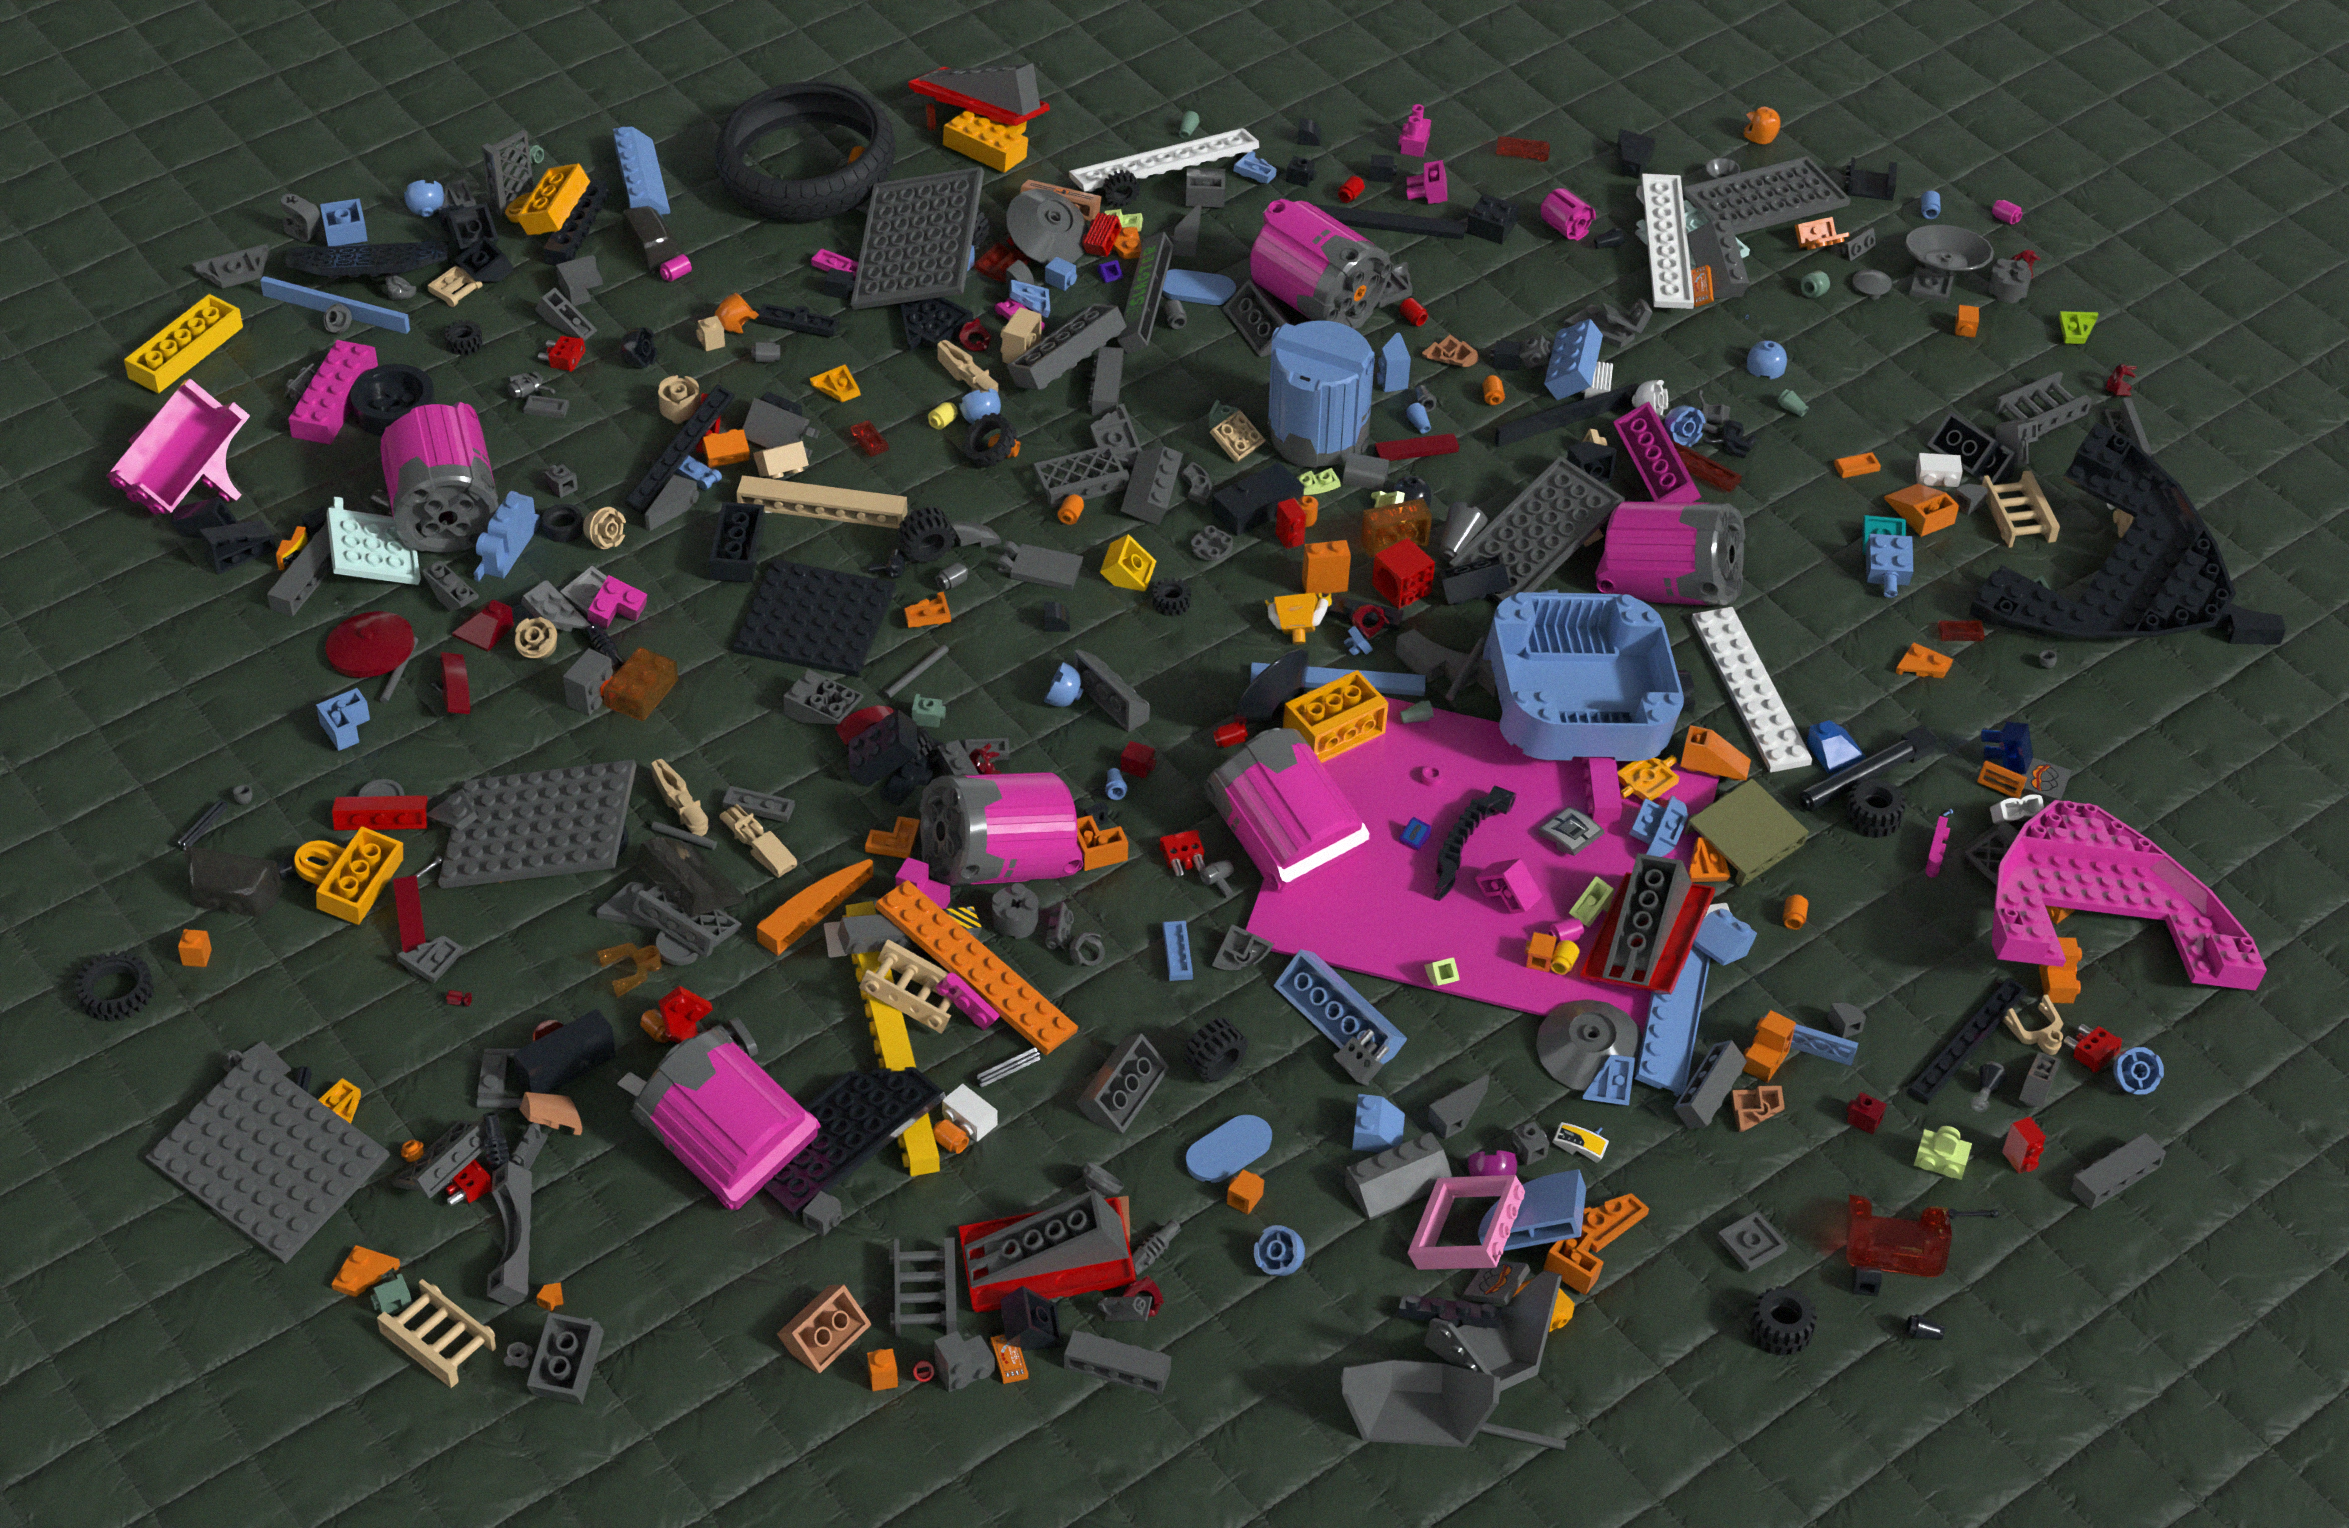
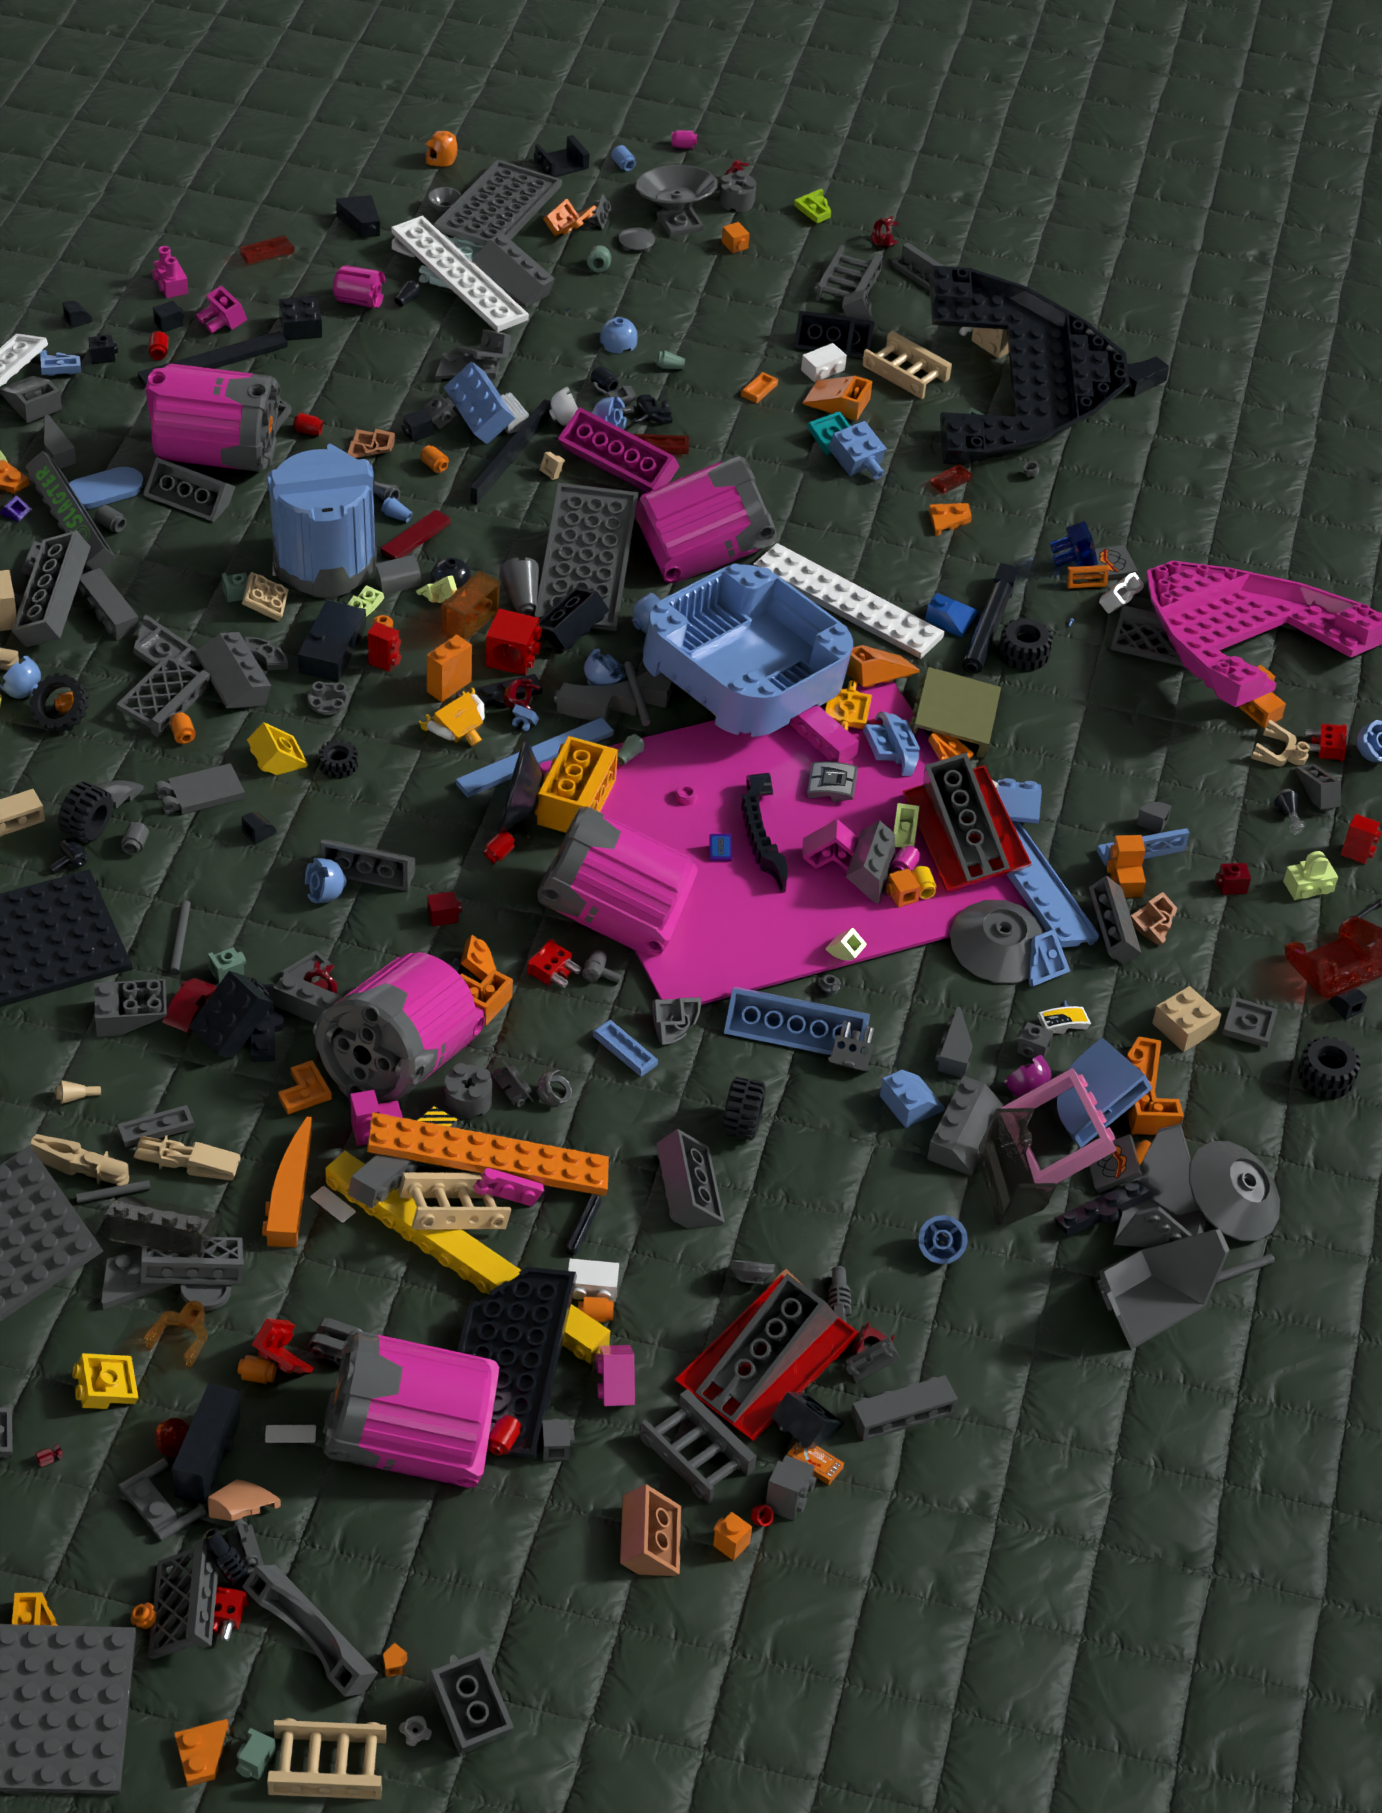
camera: 40 degrees left, 0 degrees up
orange wing [905,592,951,628] -> none
medium blue cone [1105,768,1127,800] -> none
medium blue tile [1186,1115,1272,1183] -> none
orange brick [1227,1169,1264,1215] -> none
black slope [1567,441,1617,484] -> none
orange tile [1691,265,1714,307] -> none
orange brick [1783,894,1808,930] -> none
black tile [1907,977,2028,1105] -> none
dark pink plate [1925,816,1950,877] -> none
dark grey brick [1953,484,1988,515] -> none
none -> tan cone [55,1080,101,1104]
none -> yellow plate [72,1353,138,1409]
none -> orange wing [461,935,497,981]
none -> red brick [488,1415,521,1455]
none -> medium blue cylinder [584,649,627,686]
none -> black brick [591,366,619,392]
none -> dark pink brick [595,1345,635,1406]
none -> dark grey plate [818,975,841,996]
none -> dark grey slope [845,821,895,904]
none -> clear smoke windscreen [978,1108,1056,1225]
none -> tan brick [1152,986,1221,1052]
none -> dark grey dish [1189,1141,1280,1241]

